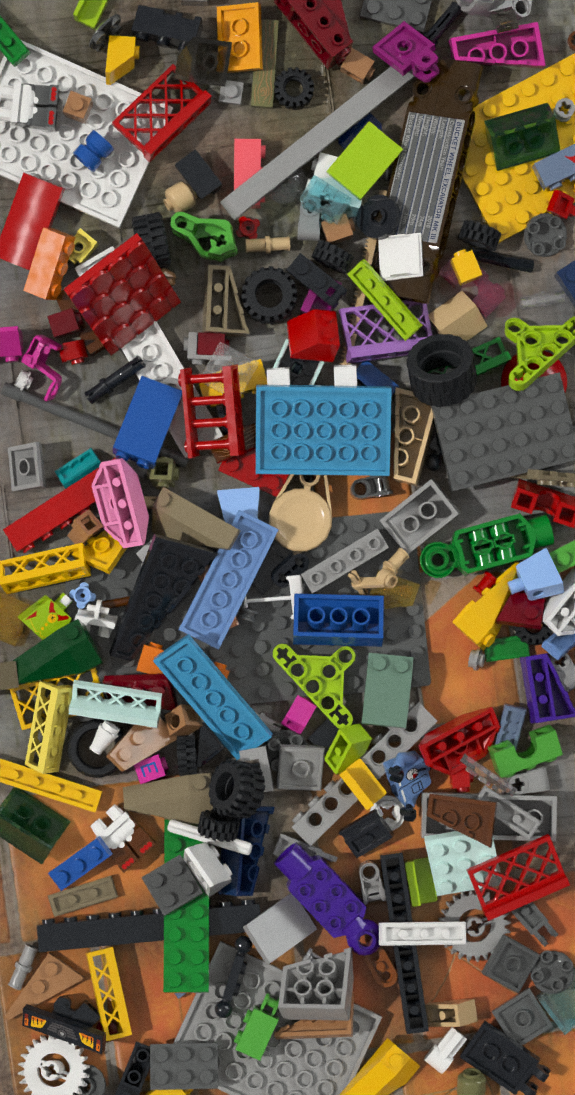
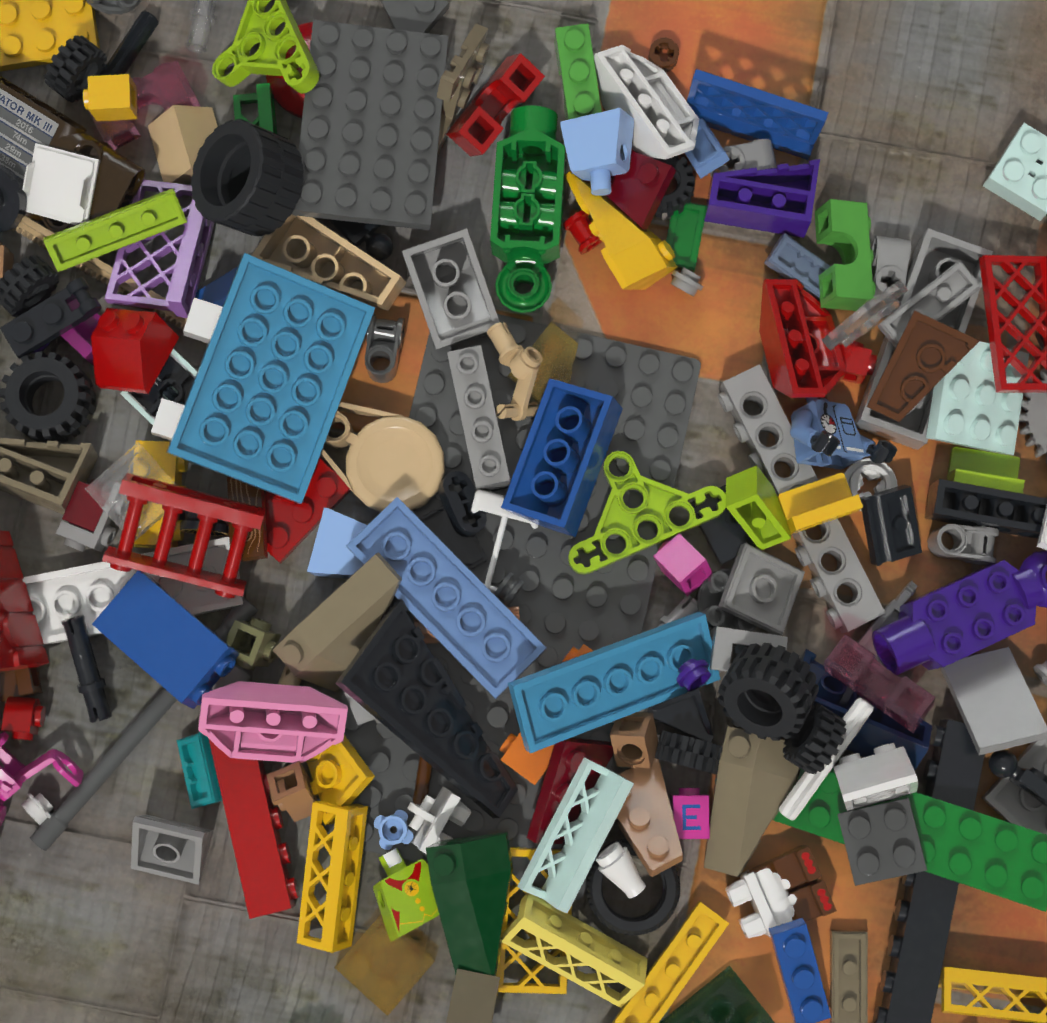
camera: 75 degrees left, 5 degrees down
sand green slope [362,653,413,729] -> none
none -> dark purple plate [676,659,711,691]
none -> clear pink arch [824,634,935,733]

